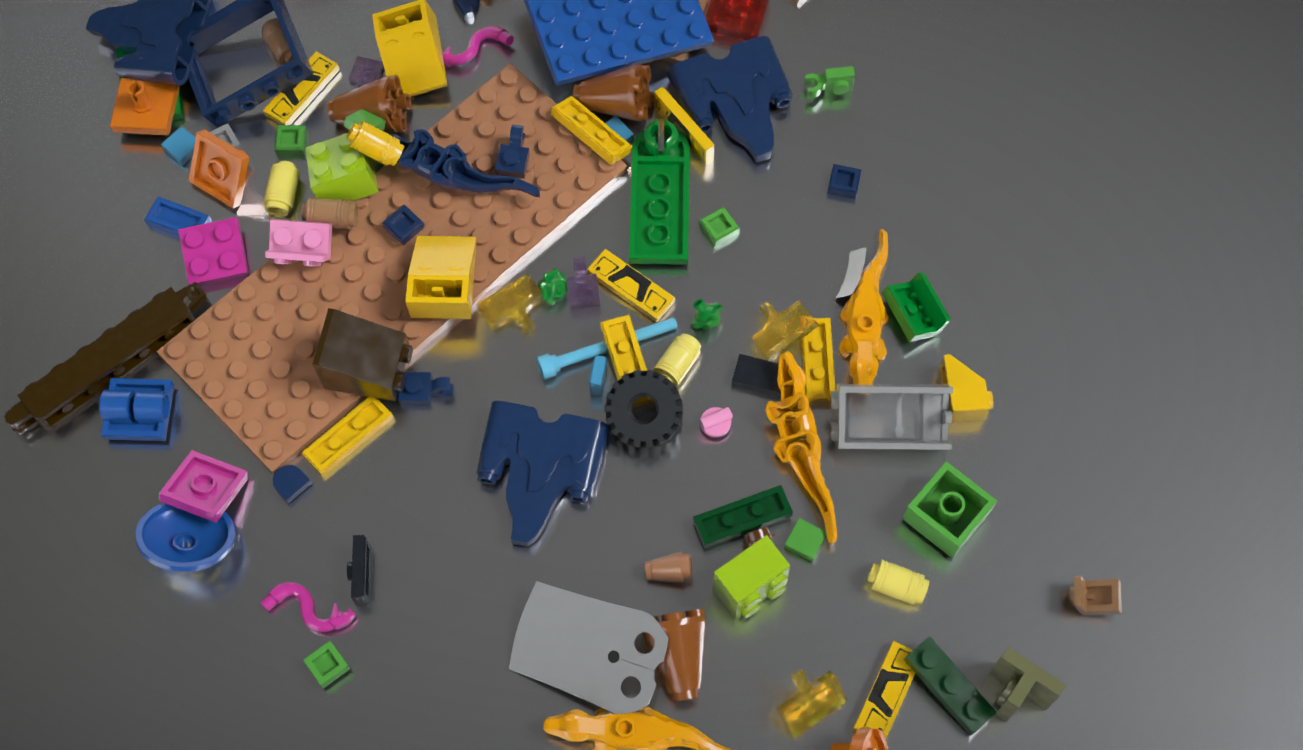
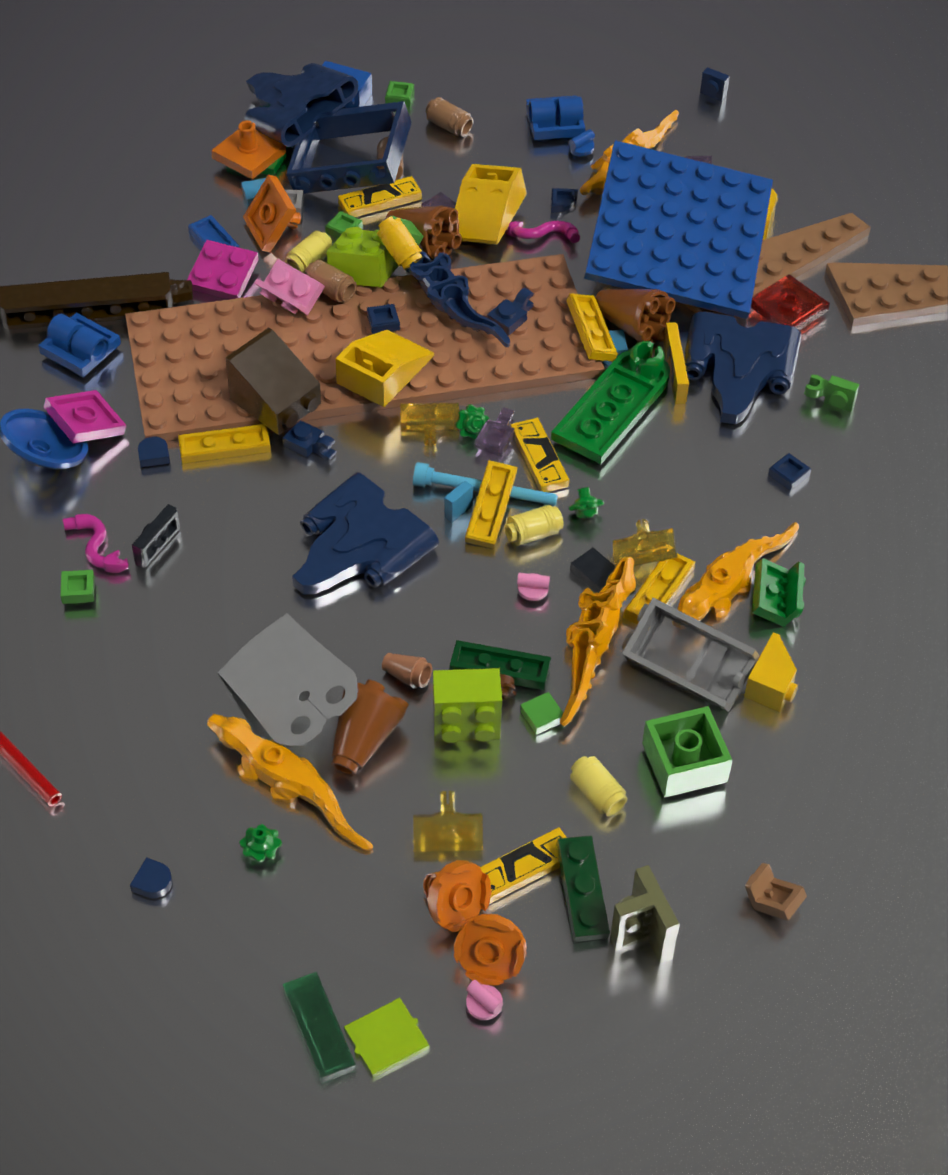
camera: 30 degrees right, 15 degrees down
black tyre [604,370,683,448] -> none
bright green tile [699,207,740,246] -> none
white sticker [836,247,866,299] -> none

